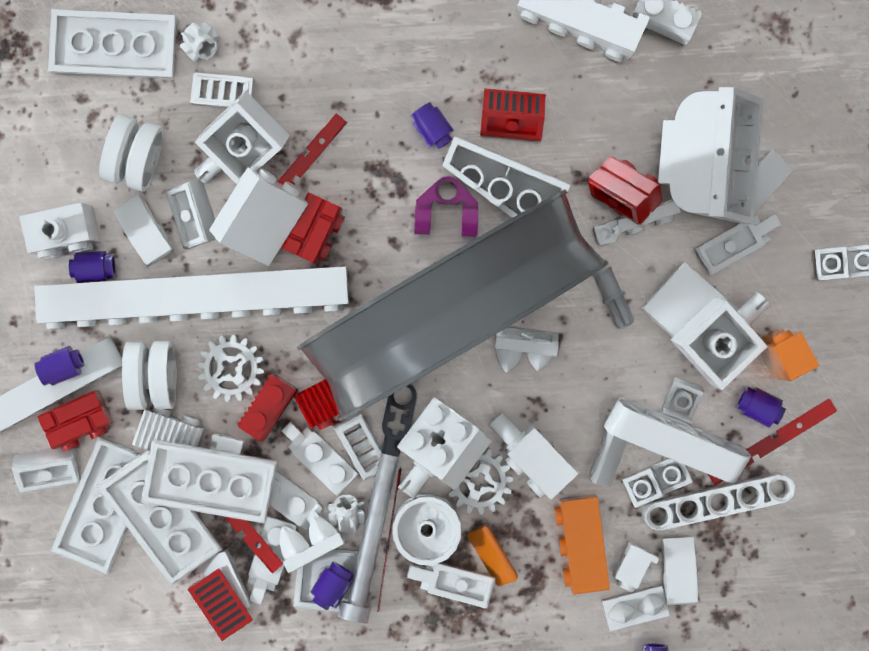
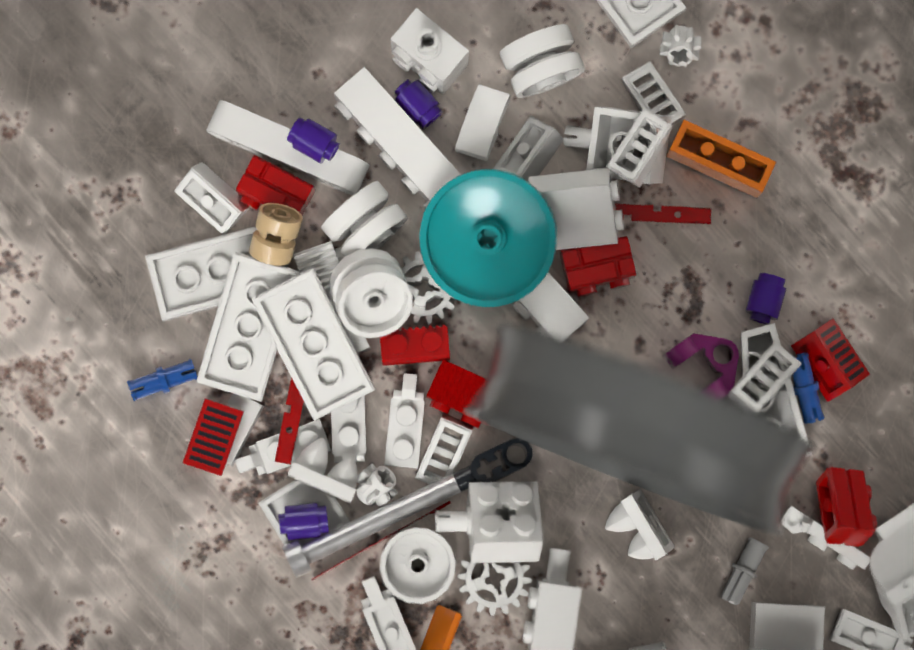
camera: 45 degrees right, 5 degrees down
none -> blue pin [127,359,198,401]
none -> tan wheel [249,203,303,266]
none -> white wheel [330,248,413,338]
none -> teal dish [419,169,557,307]
none -> white slope [607,108,673,188]
none -> orange brick [666,119,776,198]
none -> white slope [728,341,802,414]
none -> blue pin [792,353,825,424]

